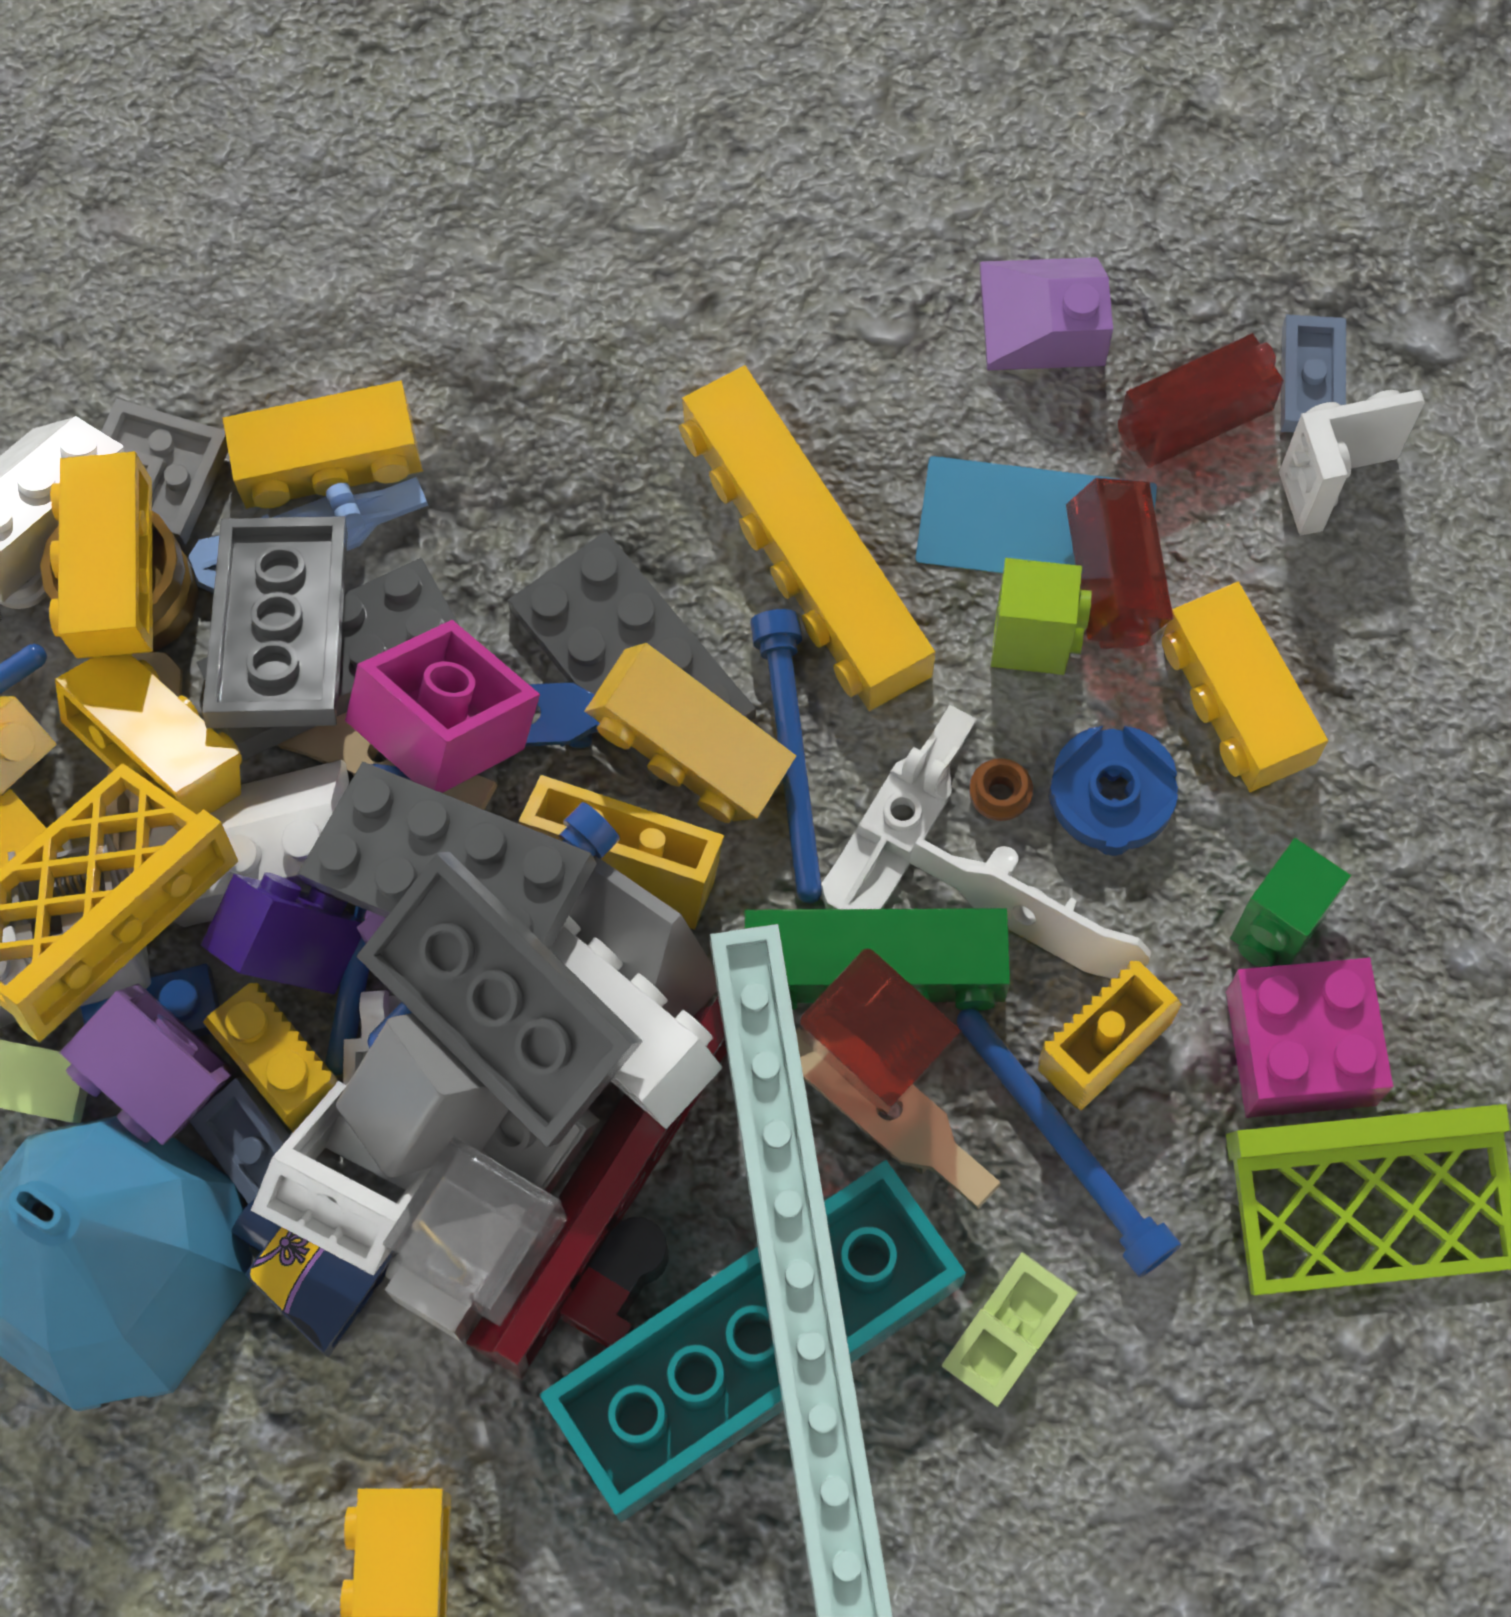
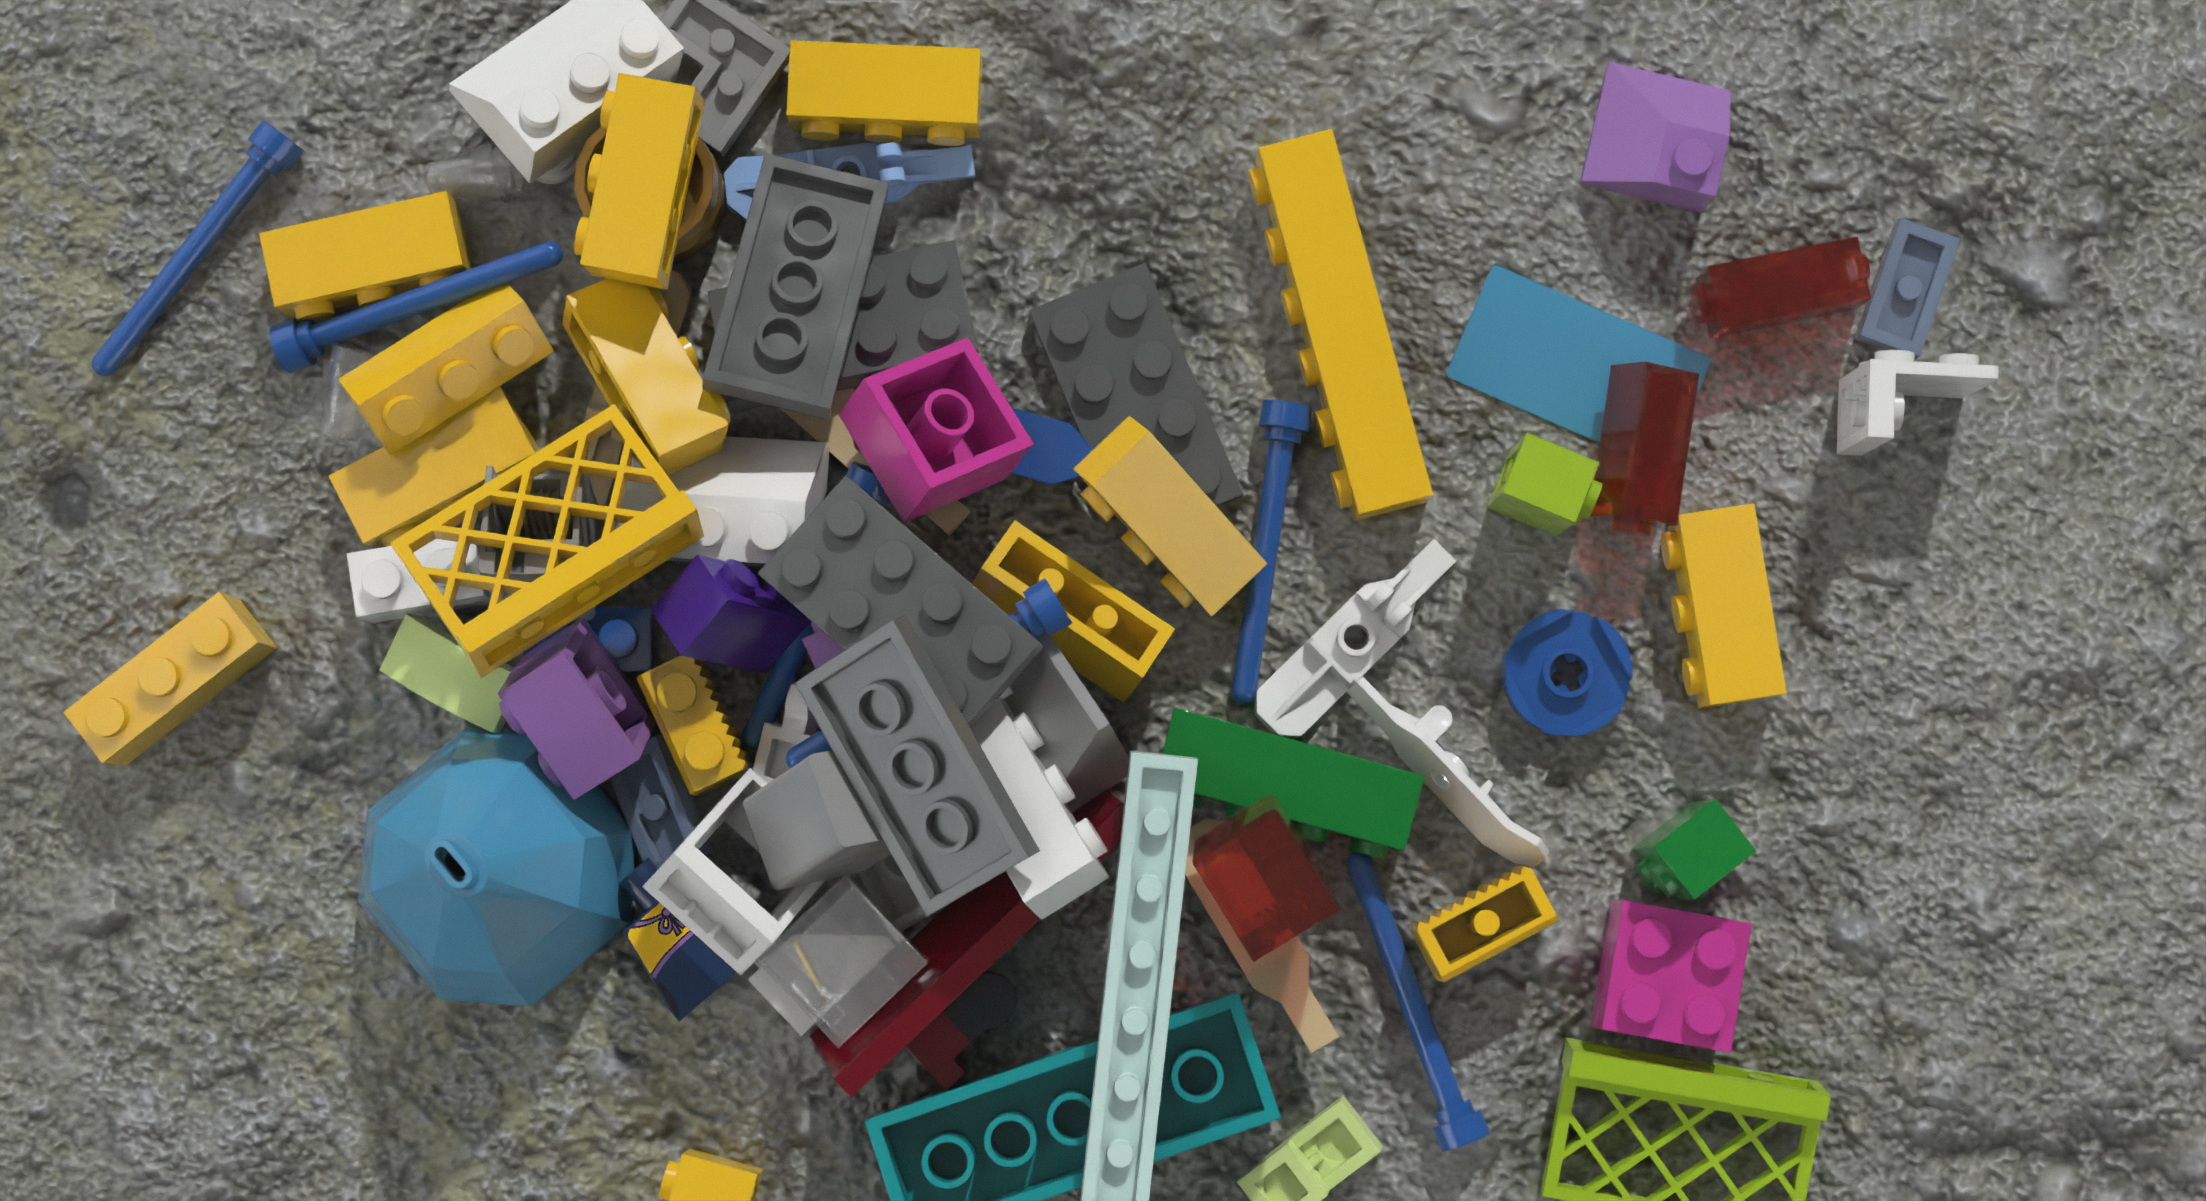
camera: 10 degrees right, 15 degrees up
dark orange plate [969,758,1033,821] -> none

